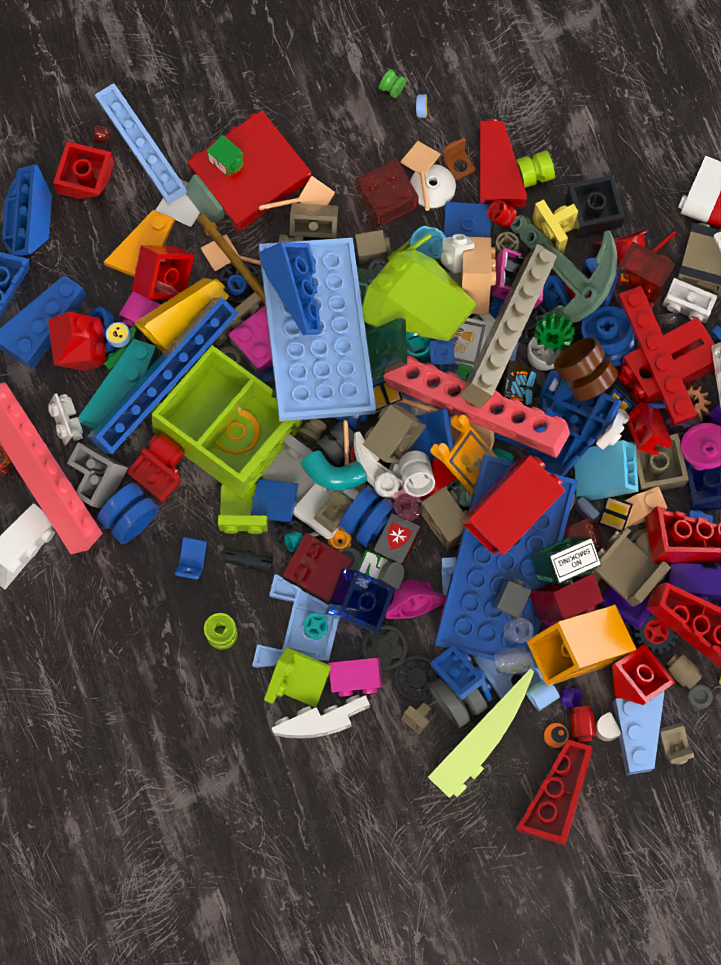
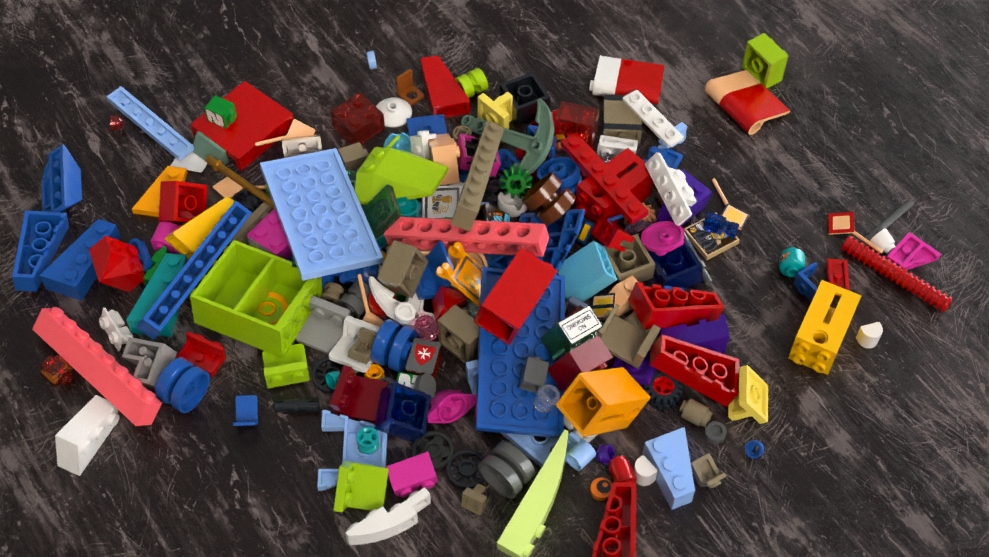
camera: 15 degrees left, 20 degrees down
red slope [53,141,114,199] -> none
tile [106,322,131,347] -> none
red brick [148,433,185,467] -> none
lime wheel [204,613,238,650] -> none
blue hinge [227,275,246,296] -> none
blue piece [250,479,299,522] -> none
blue wedge [259,242,321,335] -> none
teal cylinder [301,451,367,491] -> none
bright green wheel [379,69,406,98] -> none
white wheel [398,451,435,497] -> none
light nougat piece [400,141,441,211] -> none
blue bracket [427,340,455,372] -> none
blue bracket [430,645,492,702] -> none
red wheel [487,199,516,228] -> none
clear brick [494,647,532,675] -> none
white hinge [596,408,629,450] -> none
red slope [612,644,676,705] -> none

